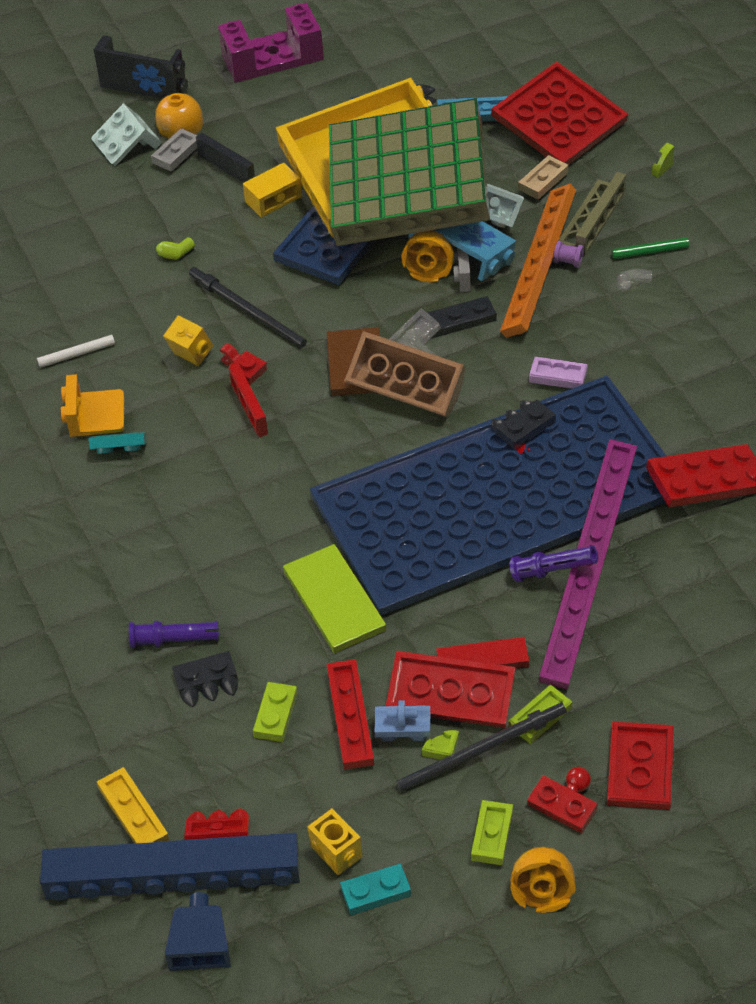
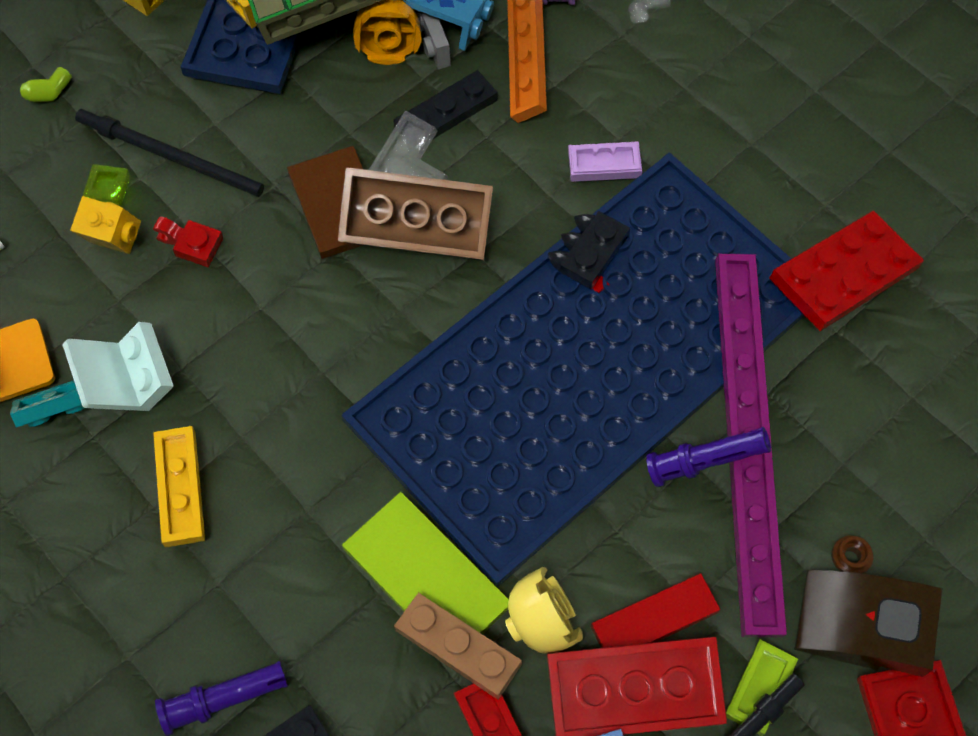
camera: 20 degrees left, 15 degrees up
red tile [228,362,268,438] -> none
none -> light aqua bracket [63,322,174,411]
none -> clear neon green plate [83,164,130,206]
none -> yellow plate [153,426,205,548]
none -> medium nougat plate [394,593,522,700]
none -> light yellow cylinder [505,567,583,654]
none -> dark brown slope [794,570,943,677]
none -> reddish brown plate [832,535,874,574]

